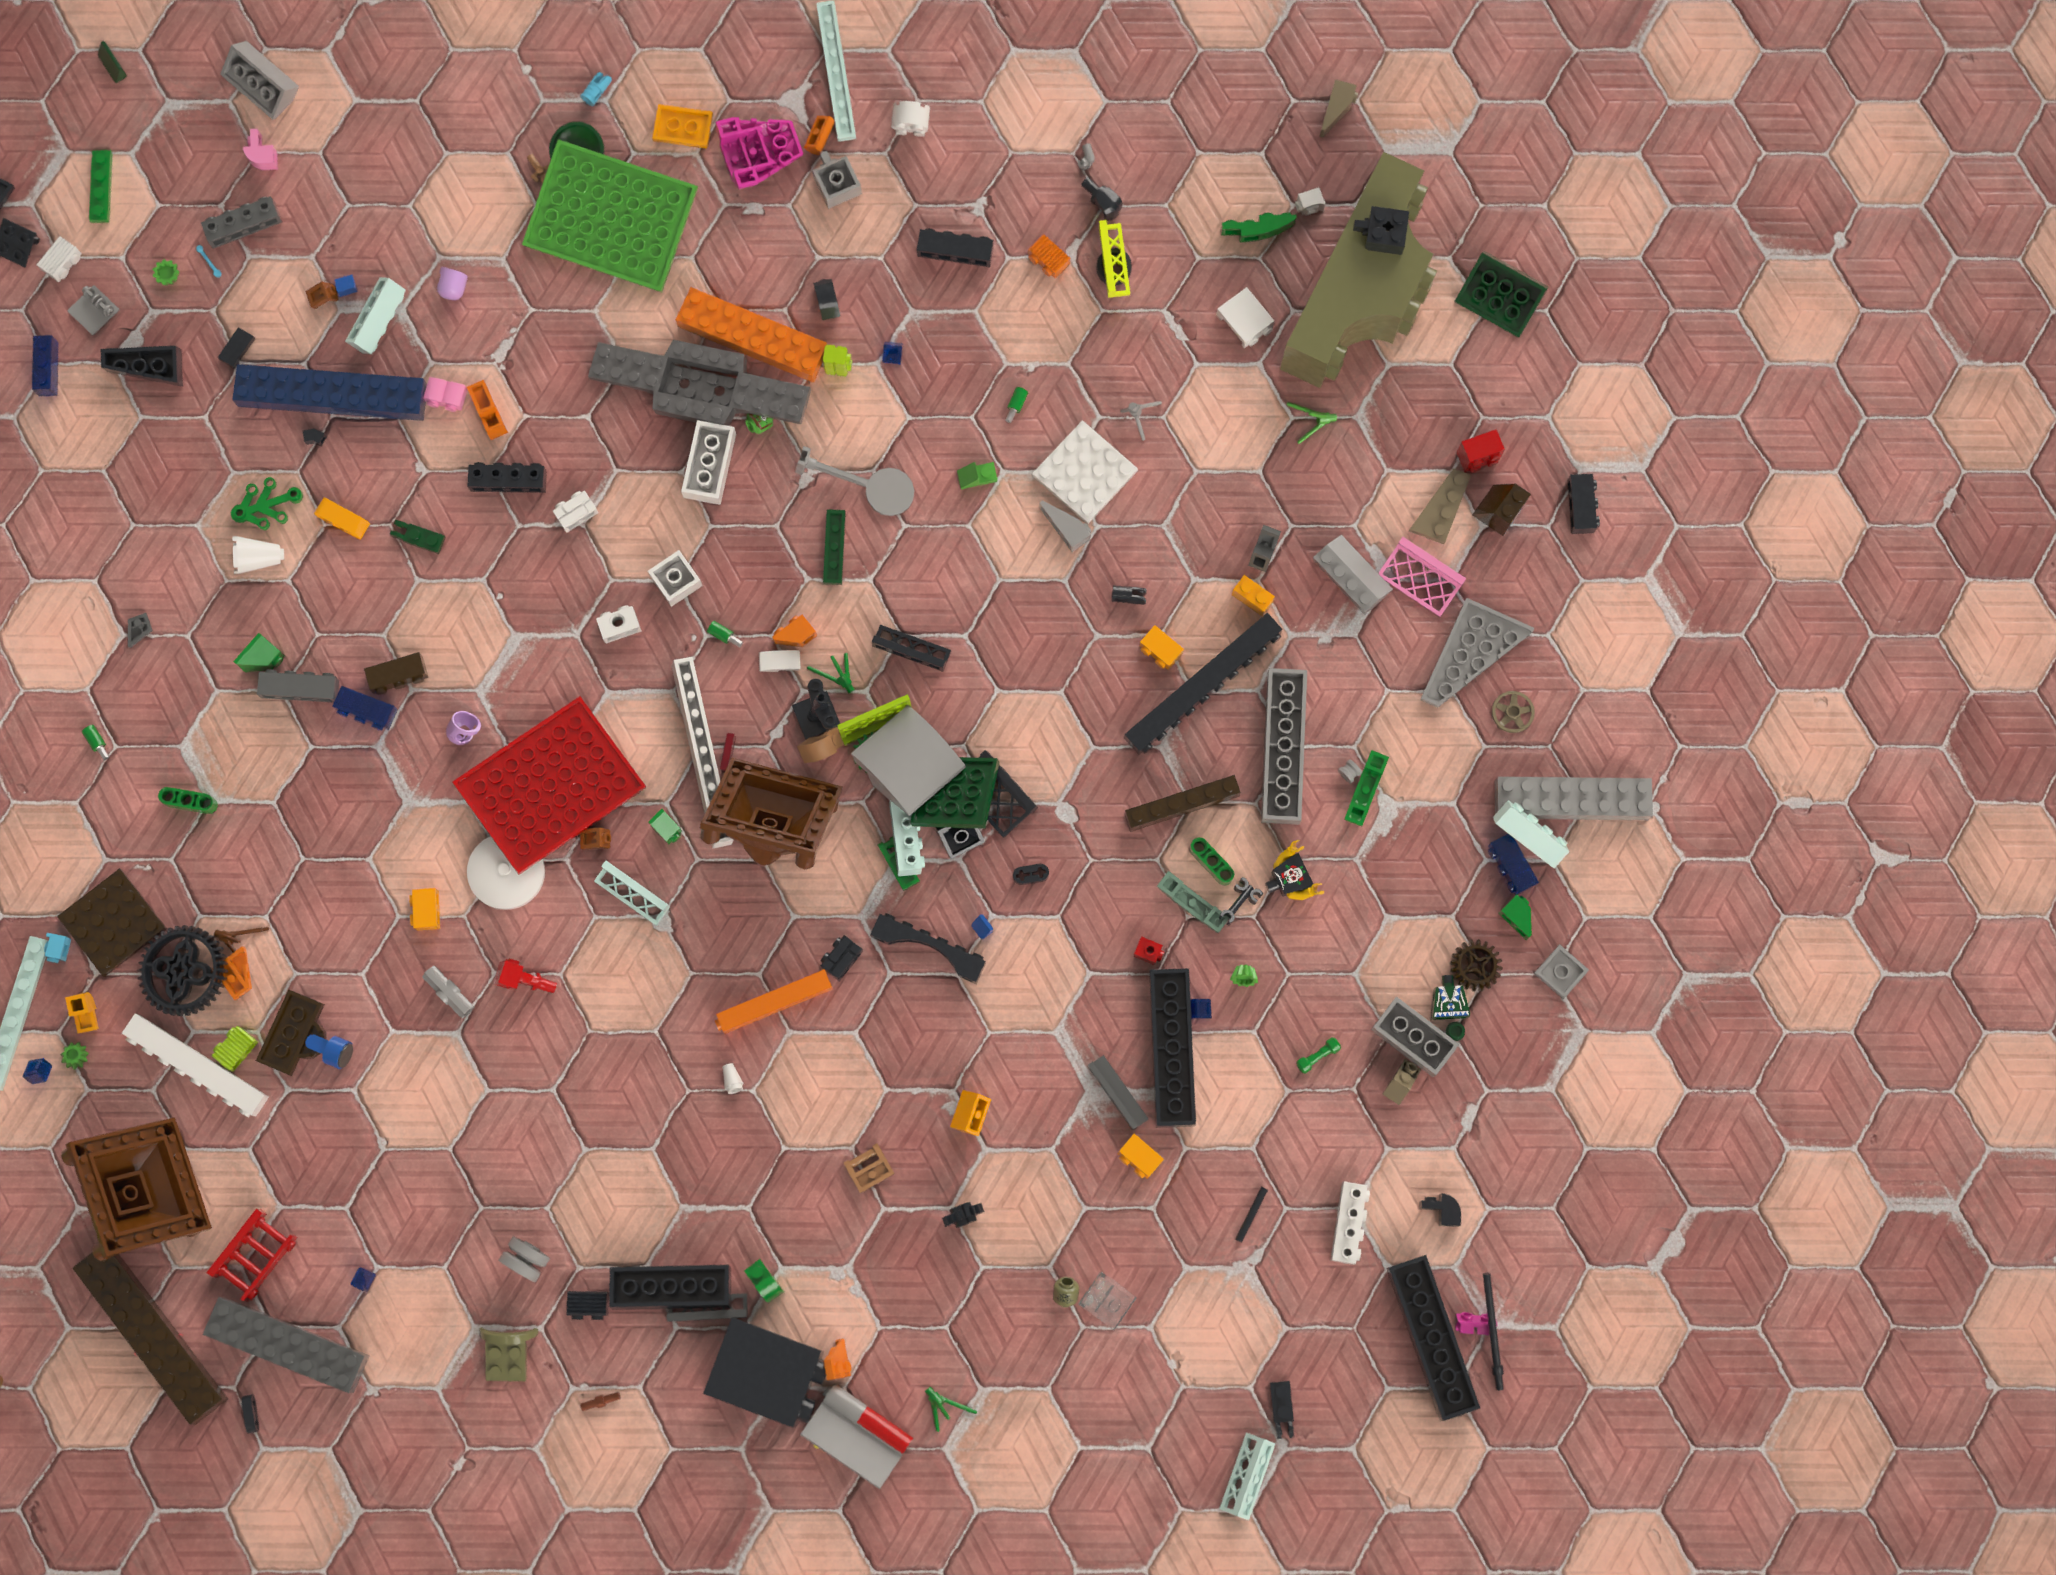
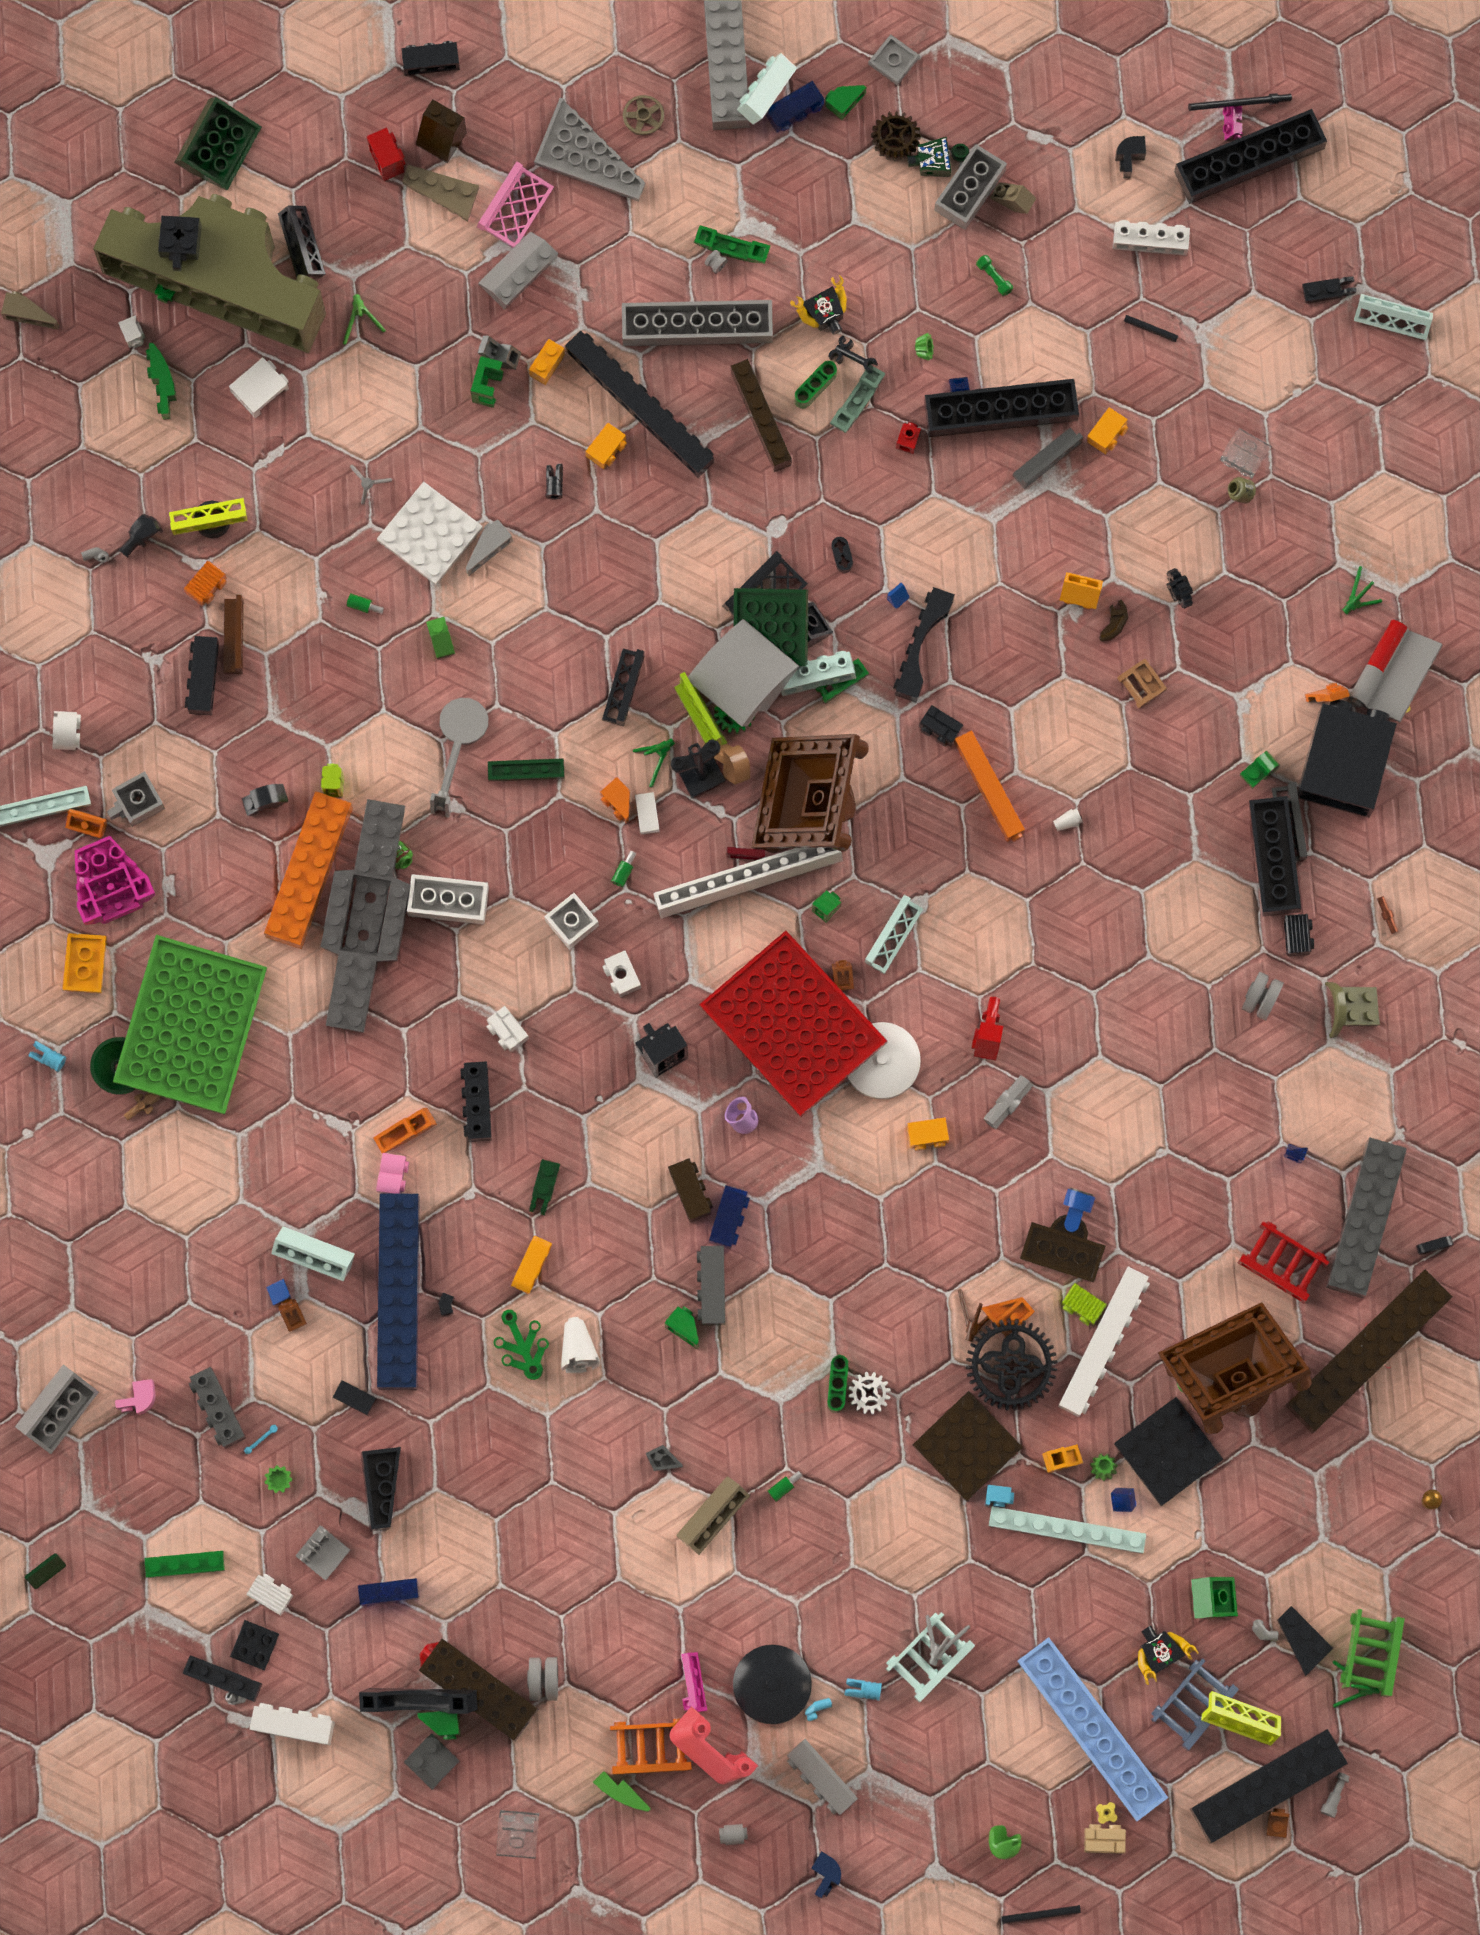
camera: 95 degrees left, 0 degrees up
lavender helmet [437,267,468,300] -> none
clear blue slope [882,341,903,364] -> none
none -> reddish brown fence [223,595,244,674]
none -> black fence [278,205,325,278]
none -> green panel [470,356,504,408]
none -> black hinge [635,1023,688,1078]
none -> dark tan brick [676,1476,750,1555]
none -> white gear [848,1372,891,1415]
none -> dark brown piece [1099,599,1128,642]
none -> black plate [1114,1397,1223,1506]

